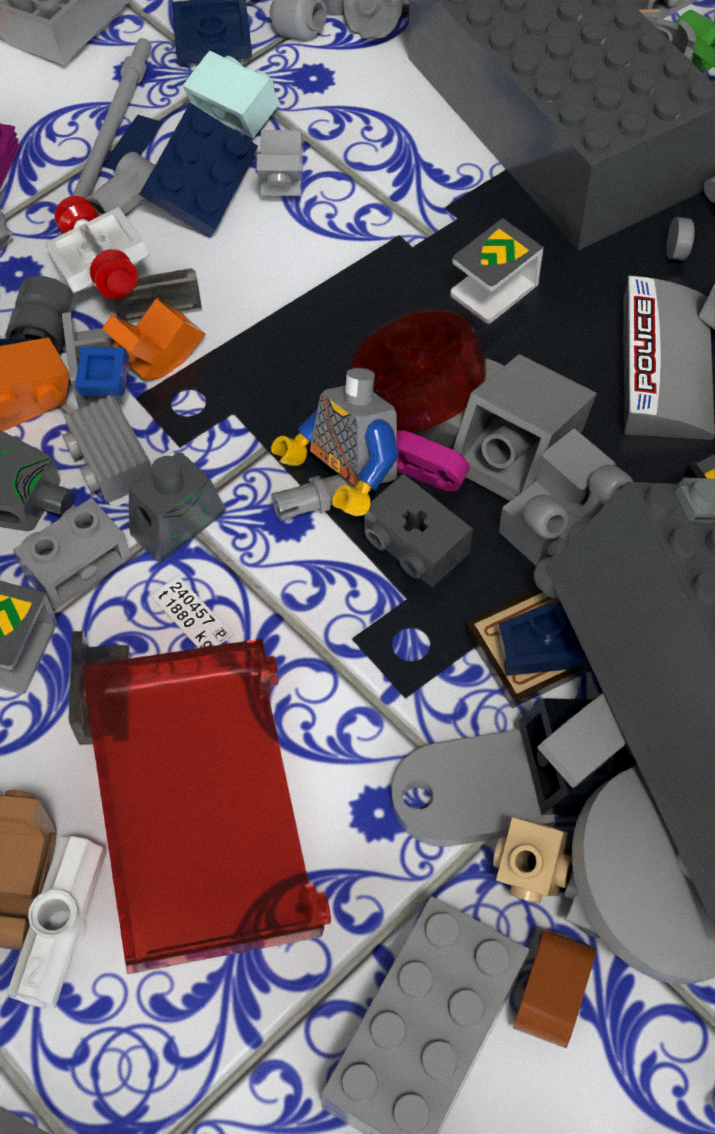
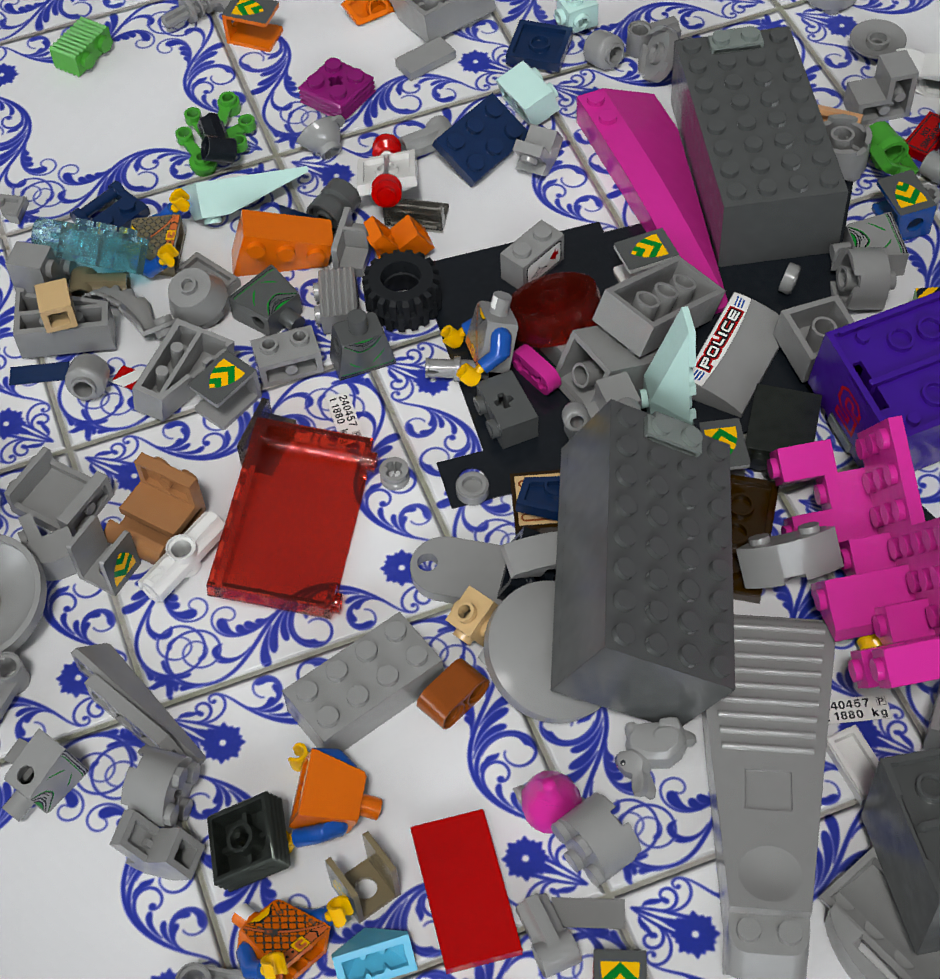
camera: 25 degrees right, 5 degrees down
light grey bar [72,38,152,198] -> none
blue tile [75,347,129,396] -> none
dark blue sticker [103,115,162,170] -> none
none -> black tyre [362,249,442,332]
none -> light grey bush [379,457,410,491]
none -> light grey tile [395,36,456,81]
none -> light grey tile [456,471,489,505]
none -> light grey brick [500,219,564,293]
none -> dark pink wedge [577,88,728,315]
none -> light grey brick [592,255,726,357]
none -> light aqua wedge [638,306,697,425]

